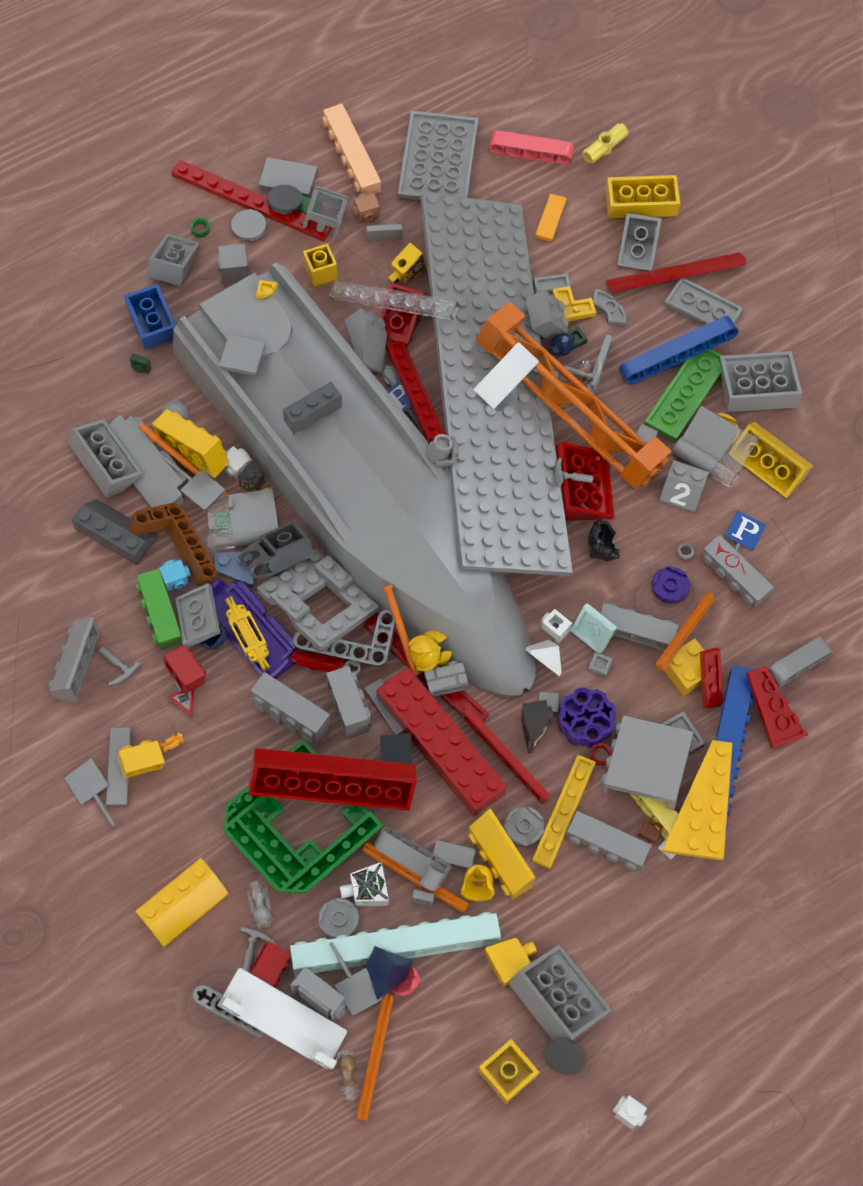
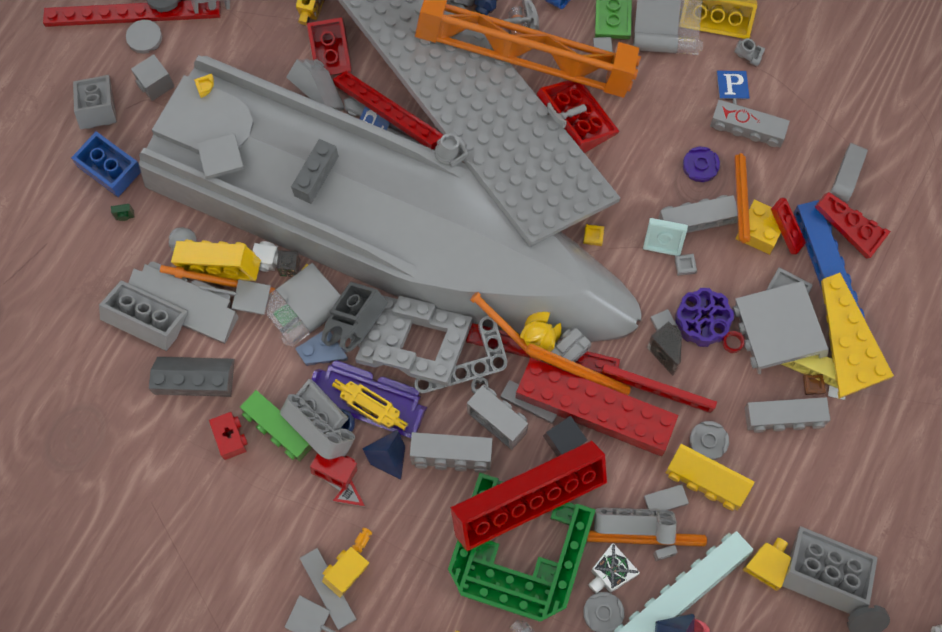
camera: 25 degrees left, 5 degrees up
light grey slope [48,617,100,703] -> none
light grey piece [98,647,141,687] -> none
dark orange beam [129,503,217,587] -> none
medium azure brick [159,560,191,591] -> none
green piece [190,218,210,238] -> none
red hinge [290,651,345,673] -> none
yellow head [303,243,338,287] -> none
clear plate [329,280,460,320] -> none
yellow hair [461,865,494,902] -> none
white sticker [473,342,539,409] -> none
white slope [525,640,562,676] -> none
yellow tile [531,755,596,870] -> none
white brick [541,609,572,644] -> none
black hair [588,518,620,561] -> none
light grey slope [659,460,709,513] -> none
light grey piece [677,543,694,560] -> none
none -> red brick [209,412,248,460]
none -> light grey beam [280,394,355,459]
none -> dark blue slope [362,430,405,480]
none -> orange axle [526,344,631,395]
none -> yellow tile [583,224,604,246]
none -> light grey plate [734,38,765,66]

